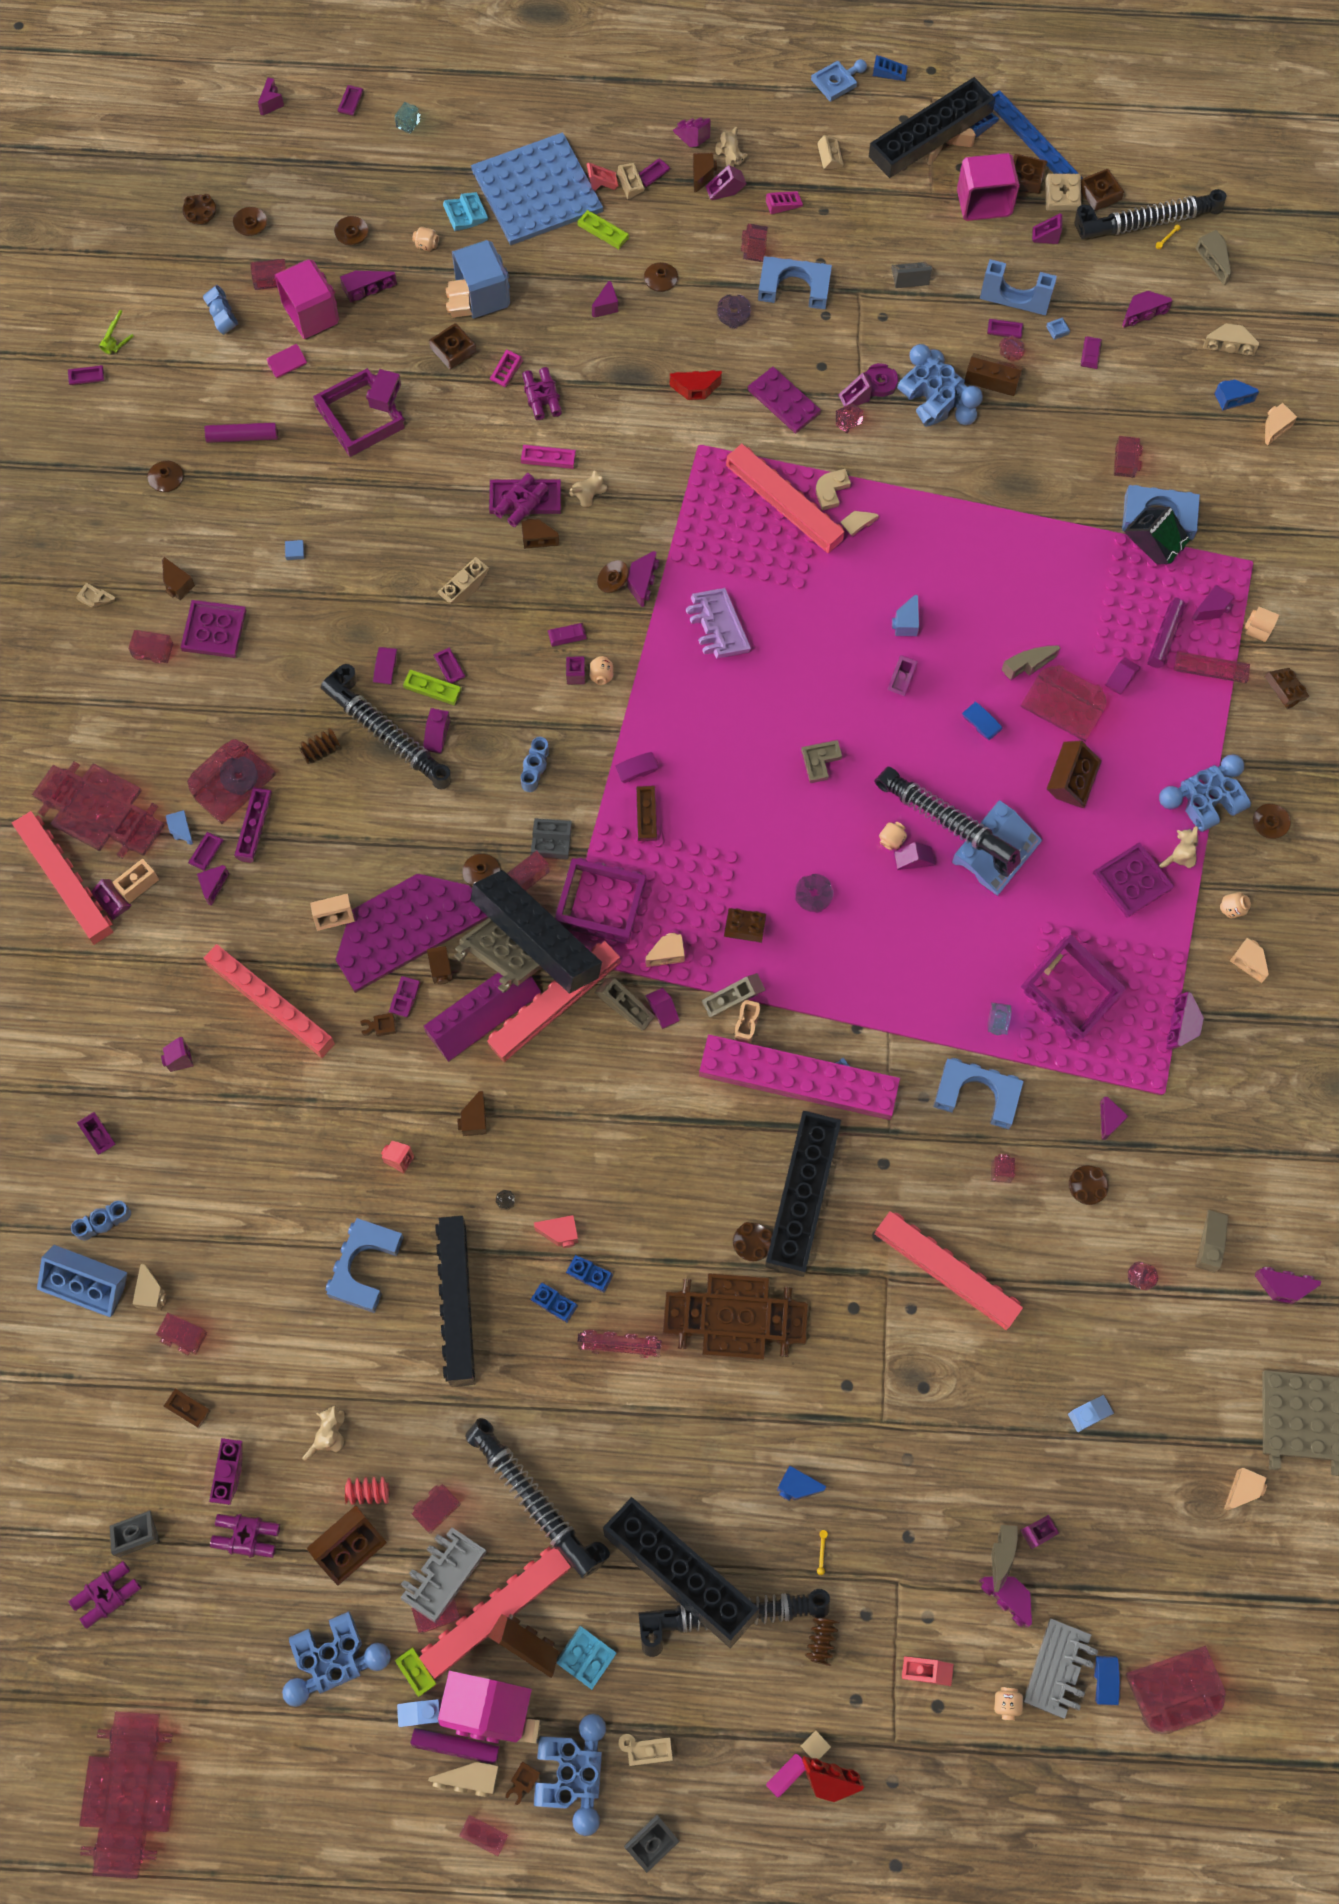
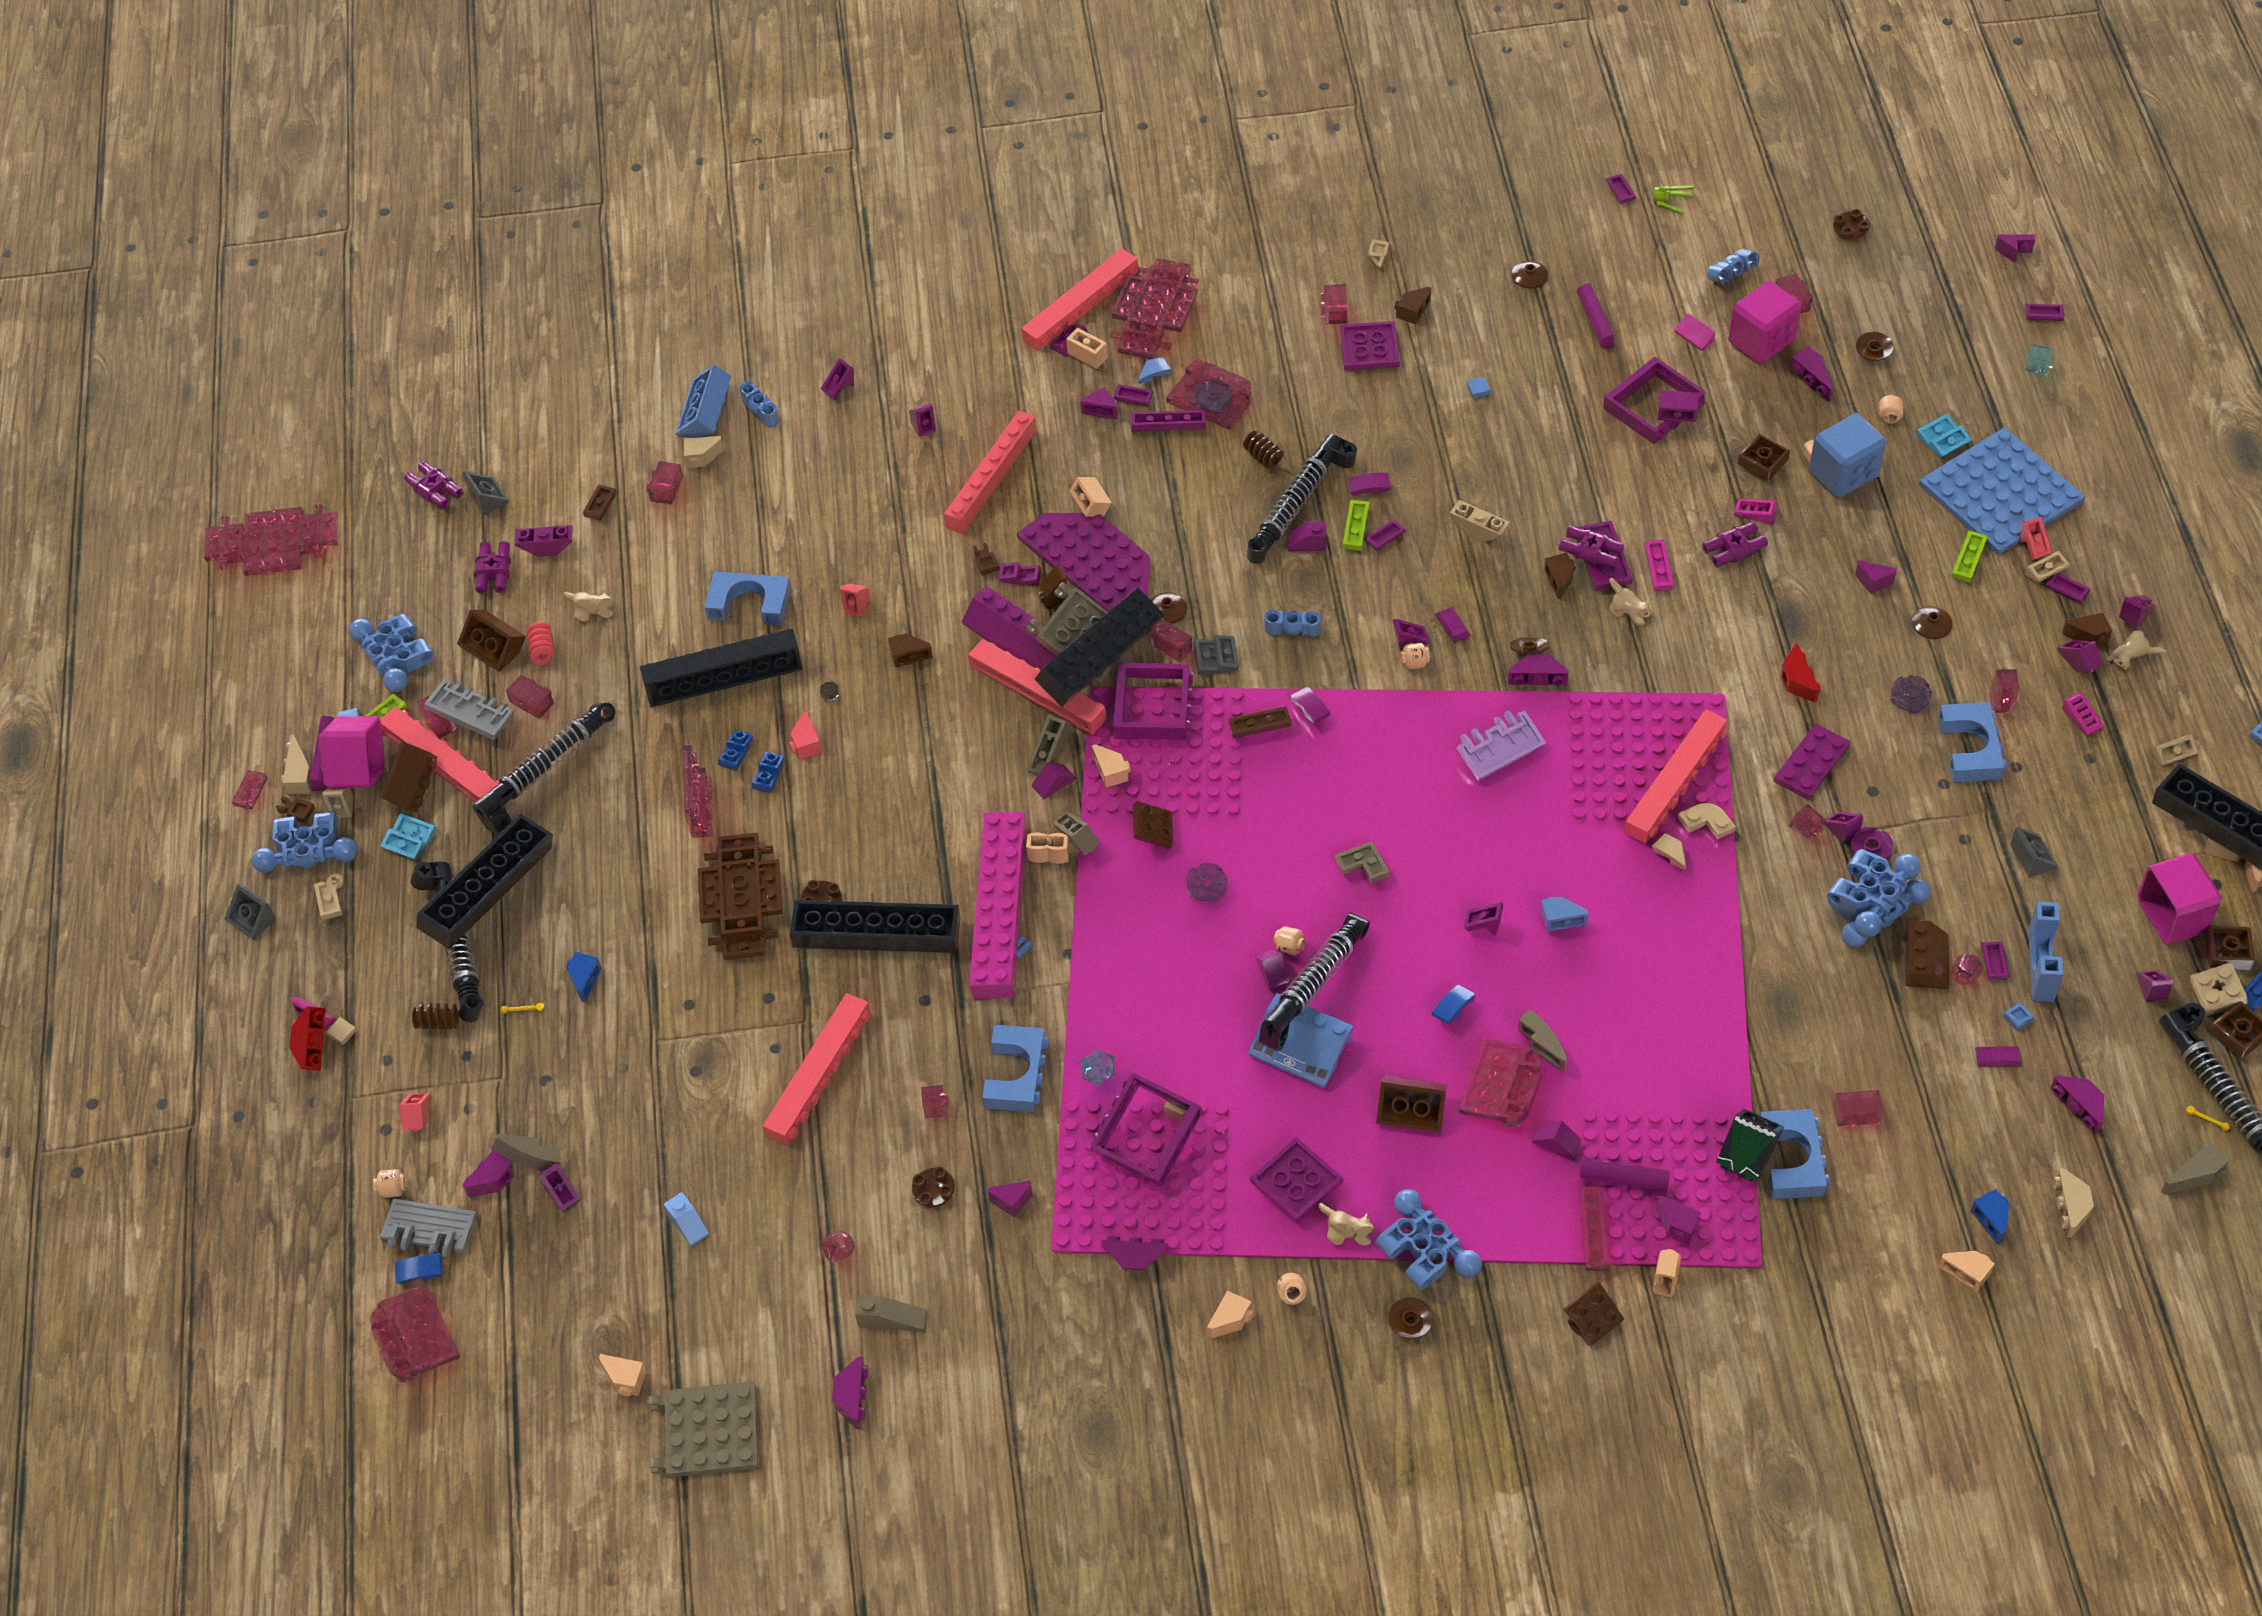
camera: 85 degrees right, 15 degrees down
reddish brown dish [233,207,267,236] -> none

